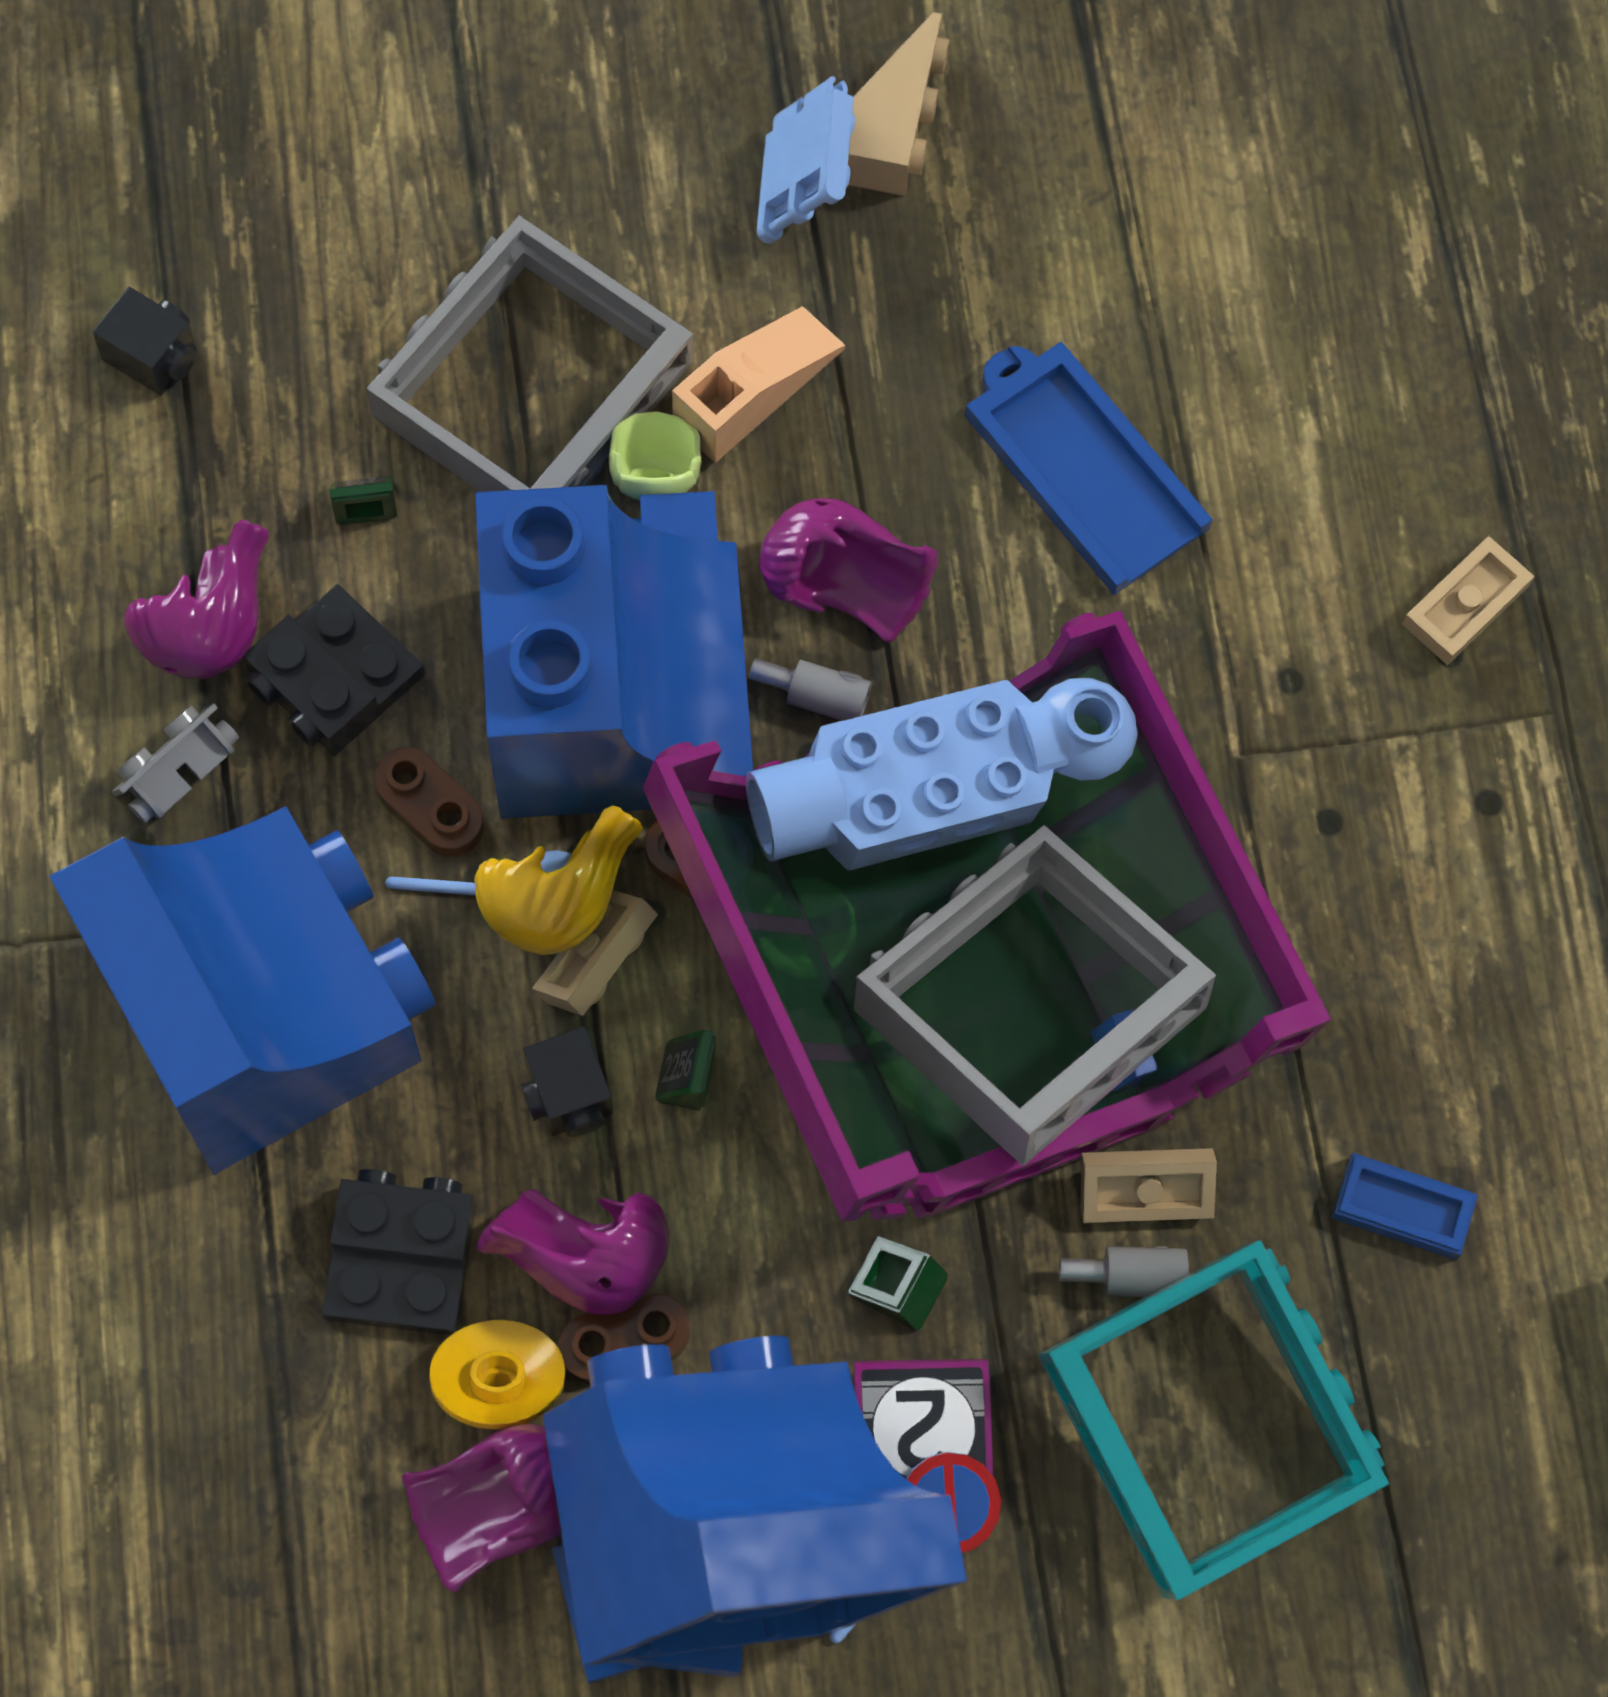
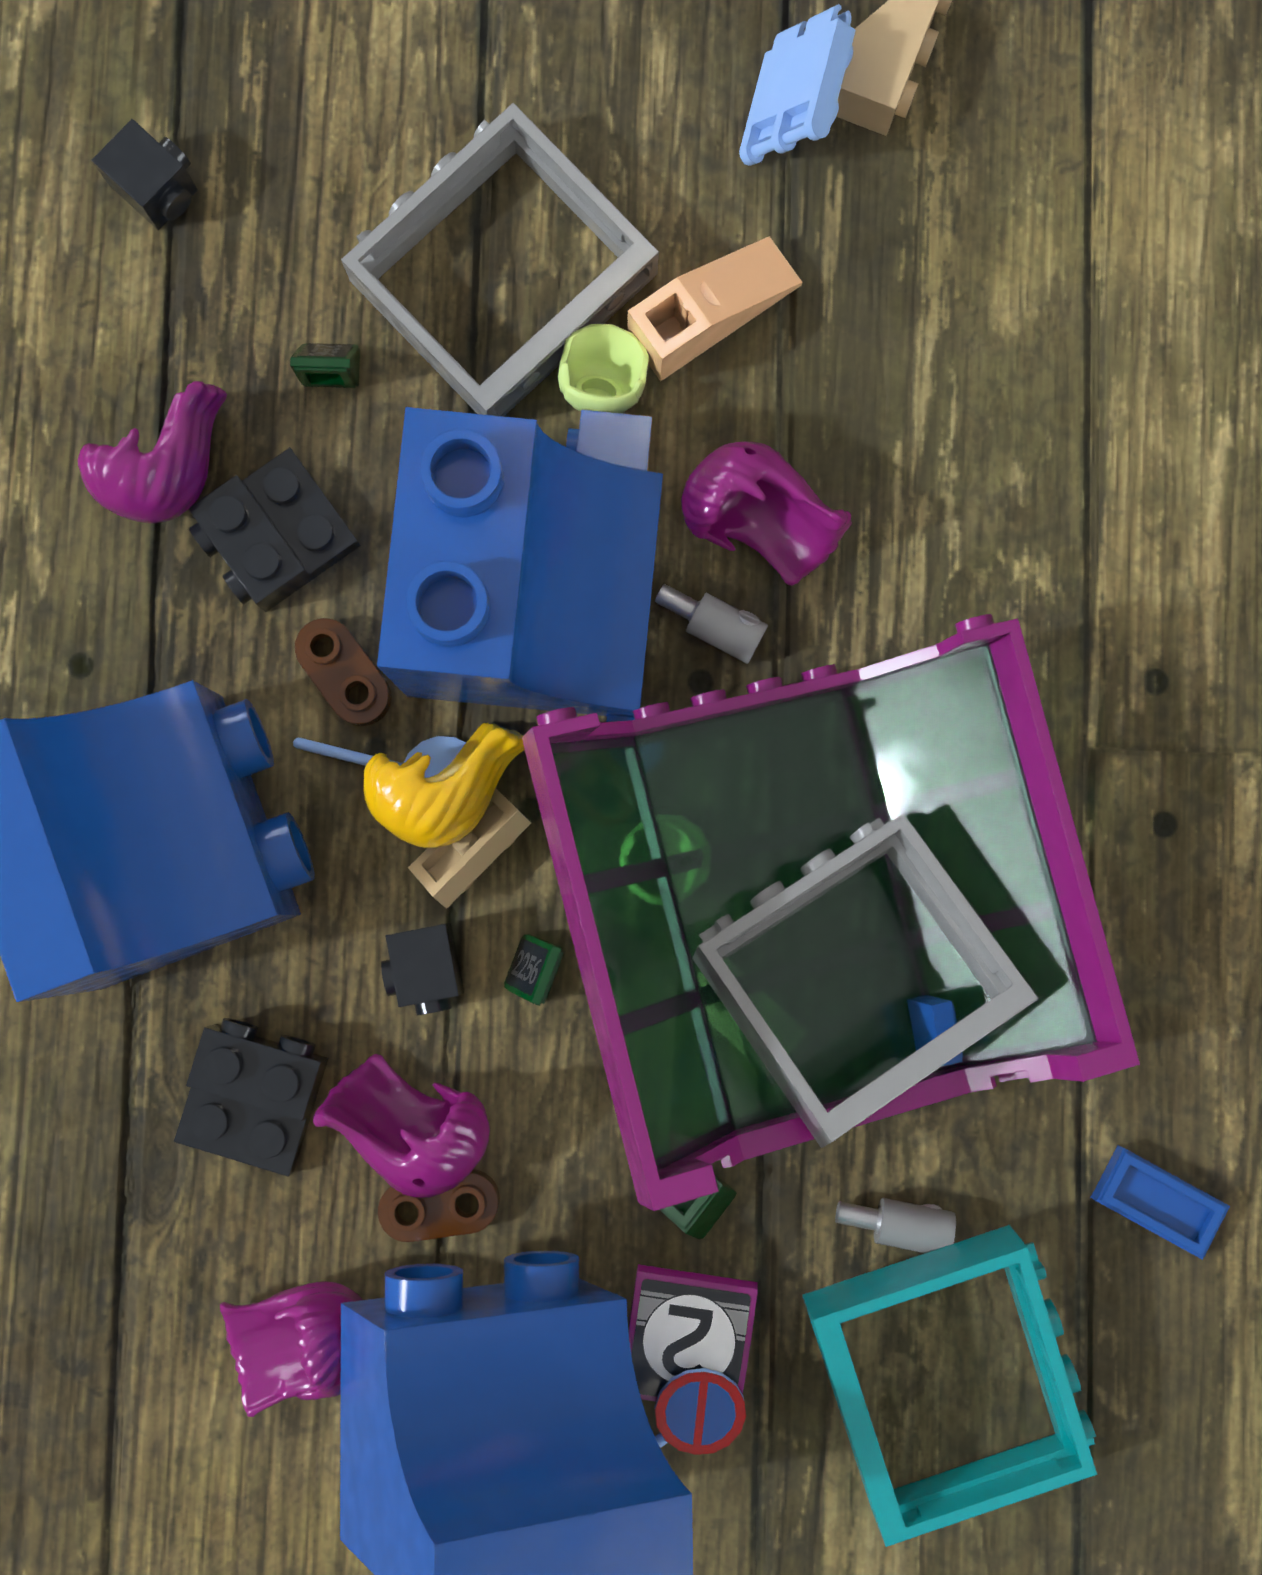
camera: 10 degrees right, 15 degrees up
light grey hinge [111,703,239,824] -> none
yellow dish [429,1320,565,1429] -> none
light blue brick [746,678,1138,871] -> none
blue piece [964,341,1213,595] -> none
tan plate [1080,1148,1217,1223] -> none

